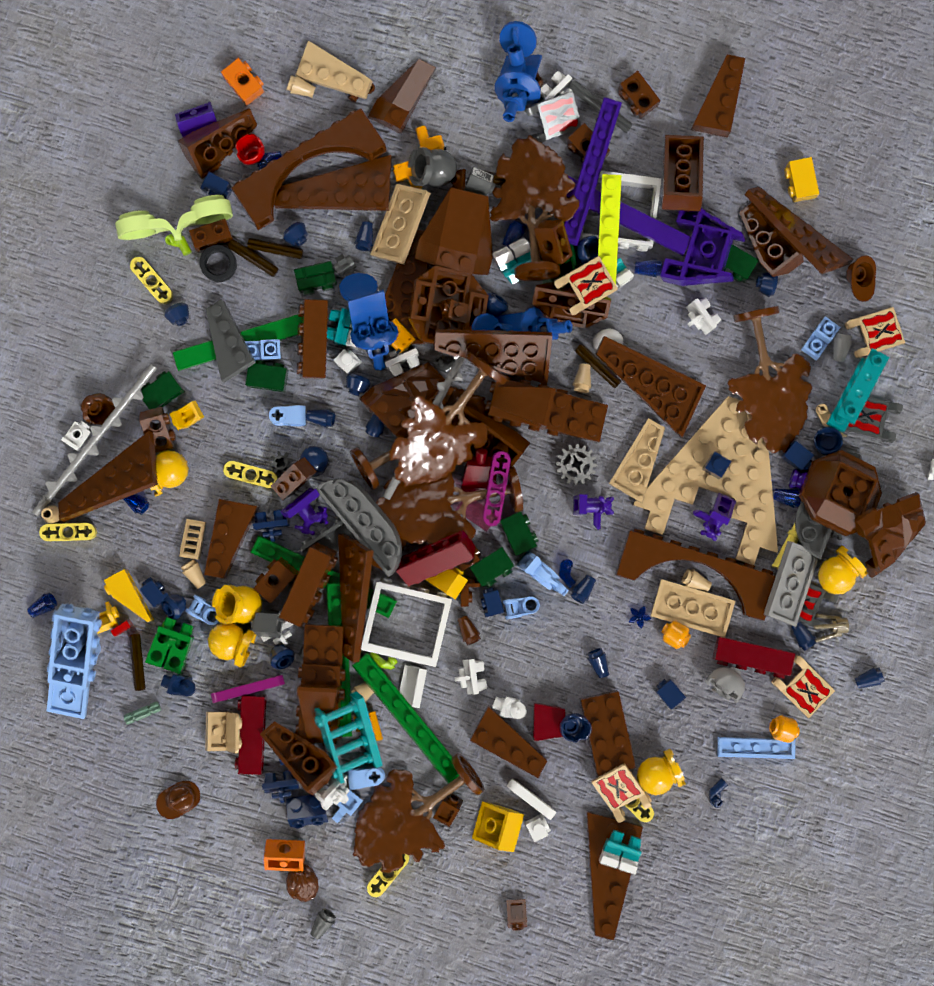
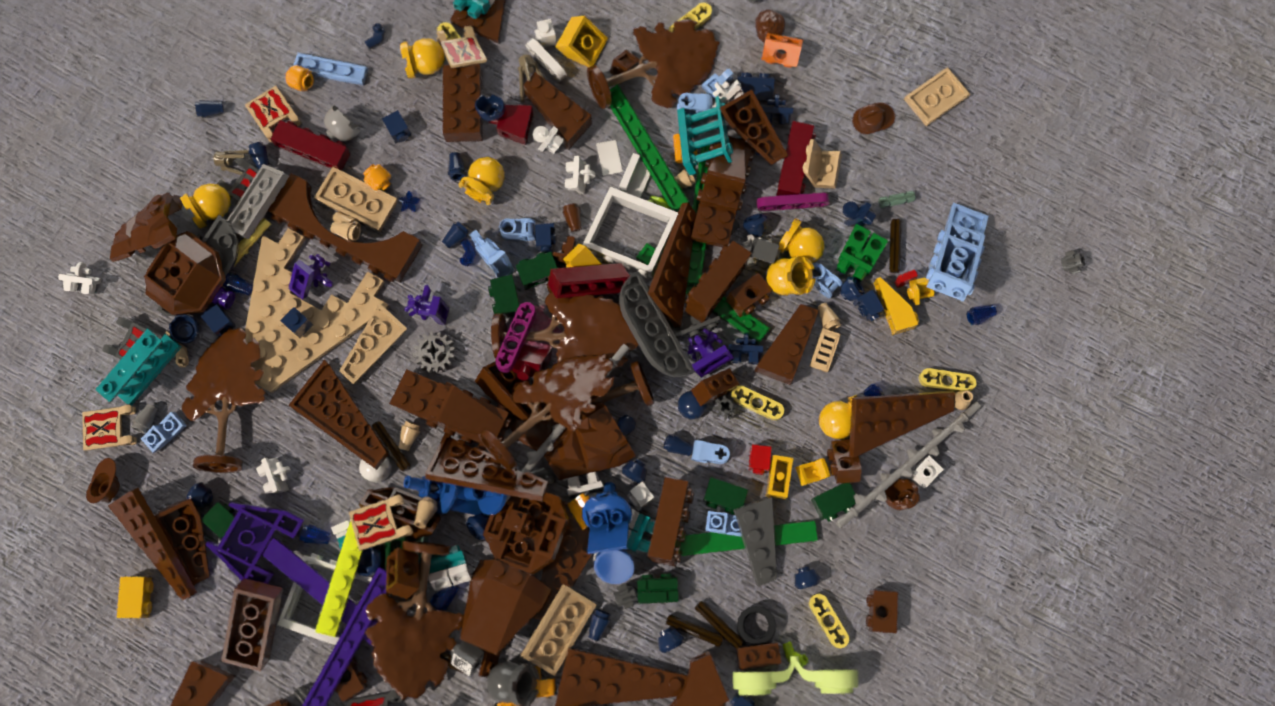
camera: 170 degrees left, 10 degrees down
none -> tan cone [330,222,361,242]
none -> tan cone [414,497,438,529]
none -> yellow tile [459,157,505,205]
none -> dark tan plant [518,55,545,102]
none -> white sticker [596,140,623,176]
none -> red brick [748,444,772,475]
none -> yellow brick [765,455,793,500]
none -> reddish brown brick [866,590,898,633]
none -> tan tile [904,67,970,127]

